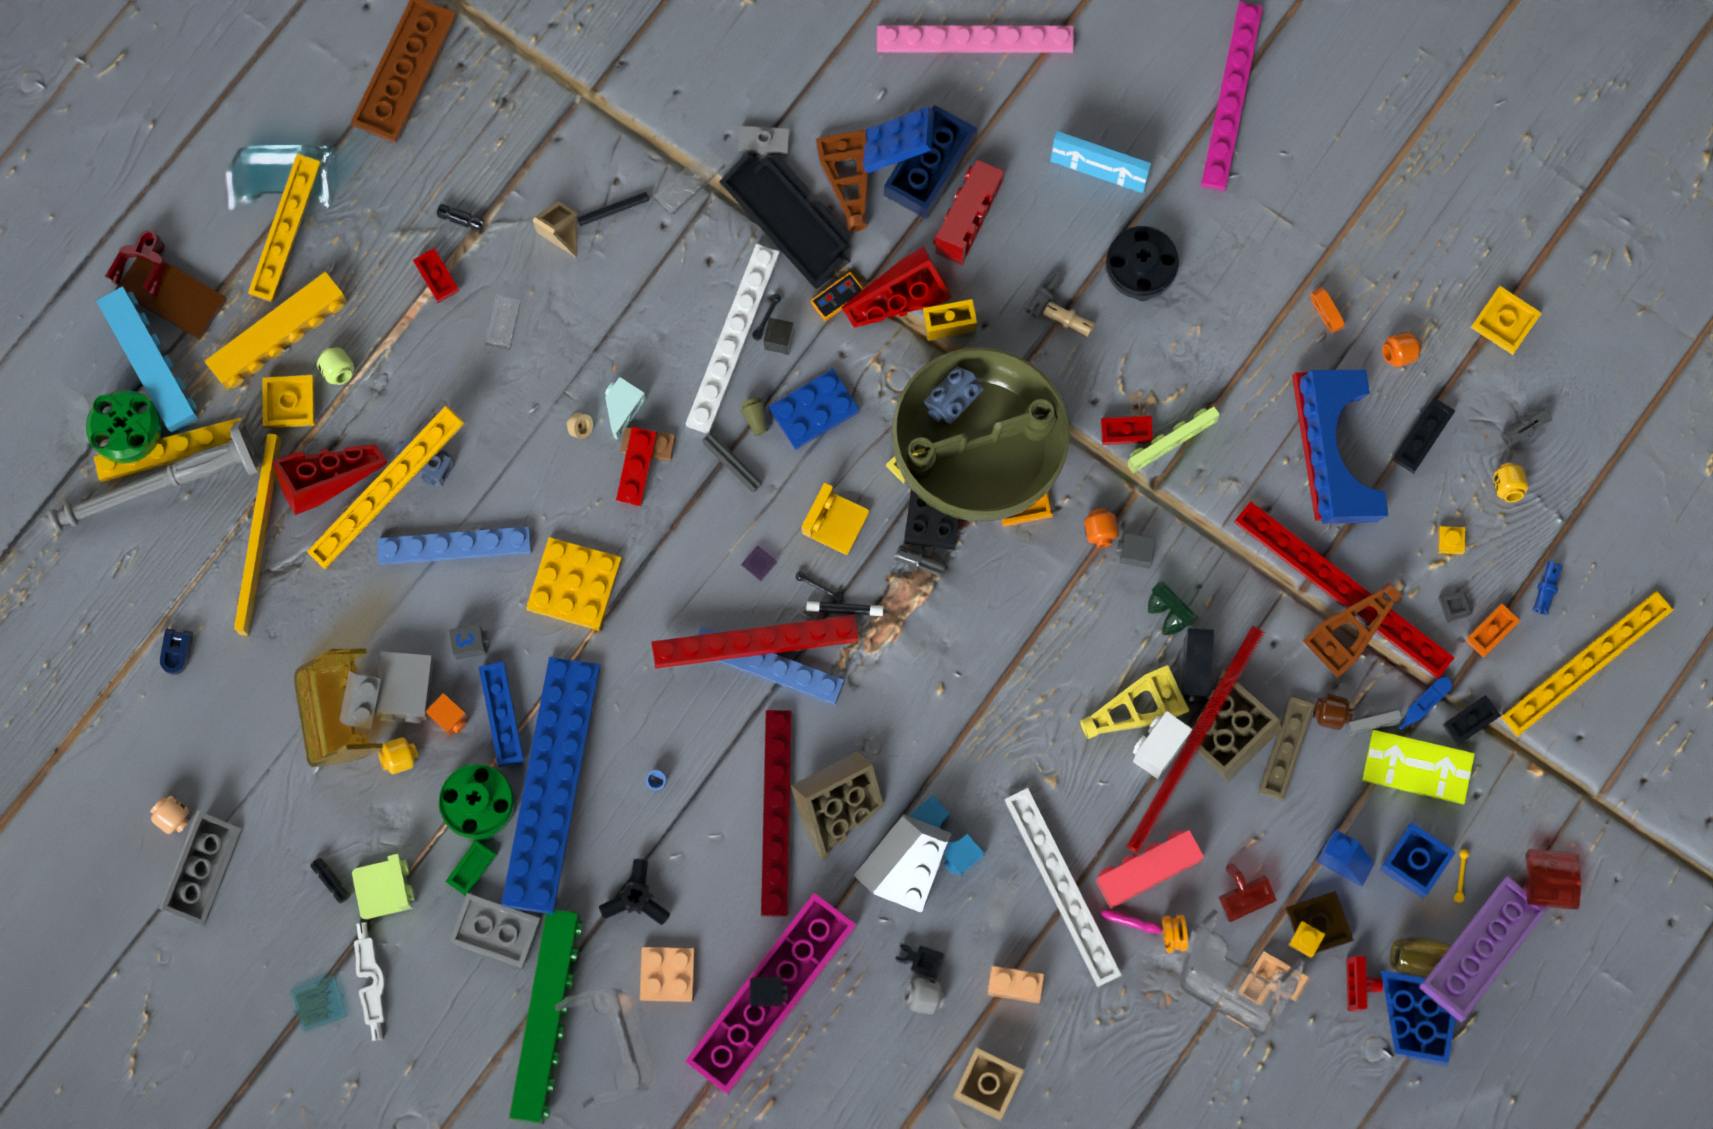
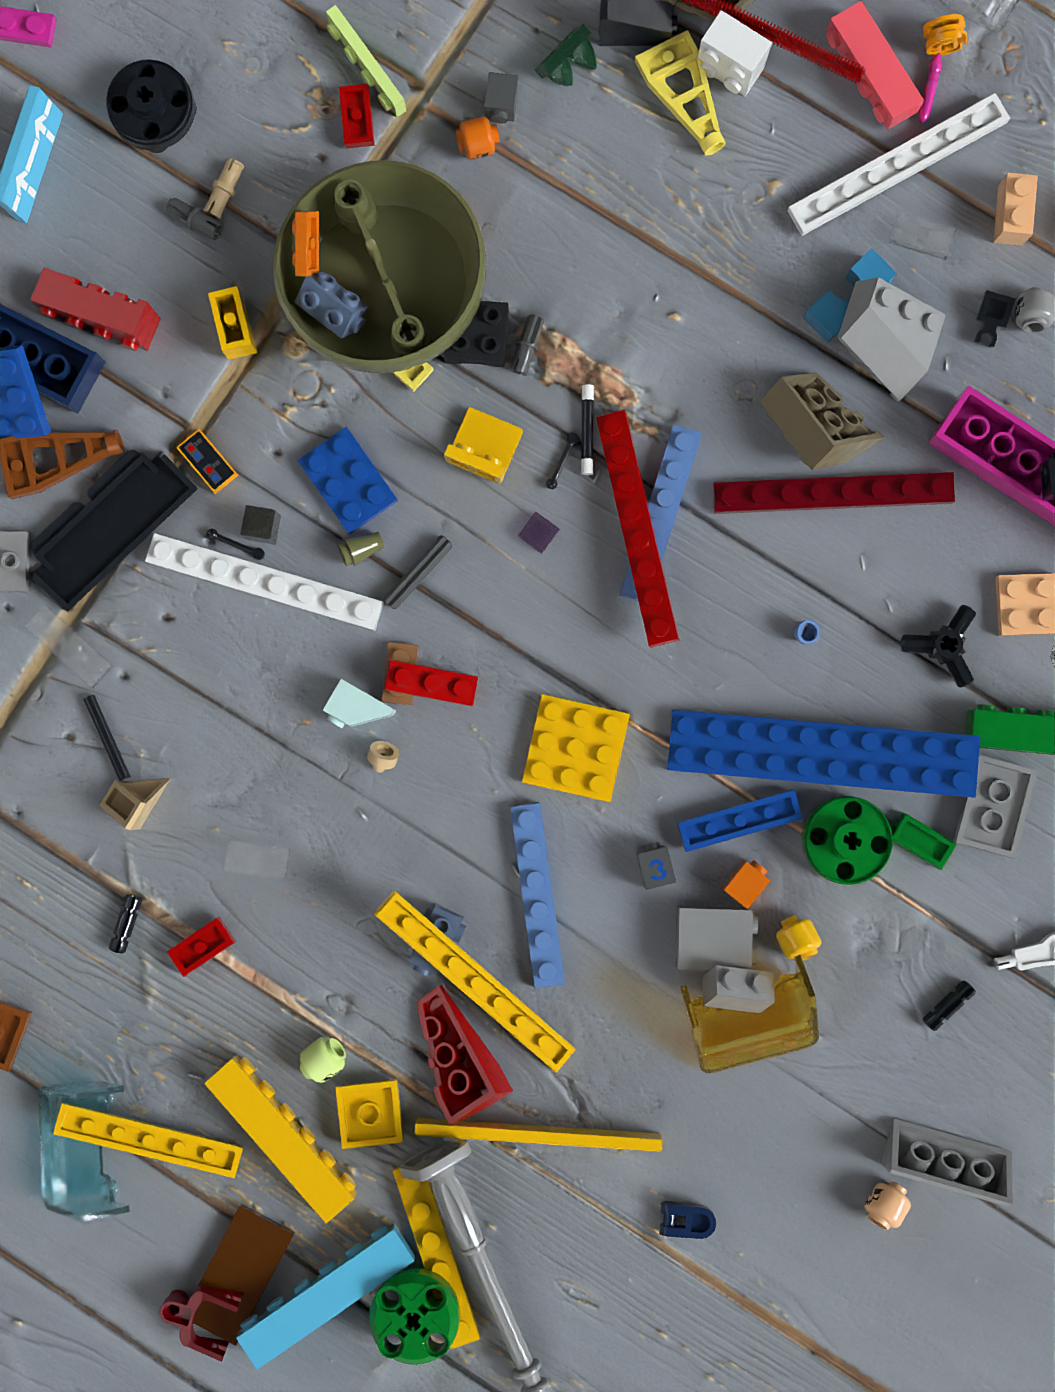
camera: 90 degrees left, 10 degrees up
yellowish green bracket [352,854,415,919] -> none
red wedge [841,247,952,328] -> none
none -> orange plate [292,211,319,276]

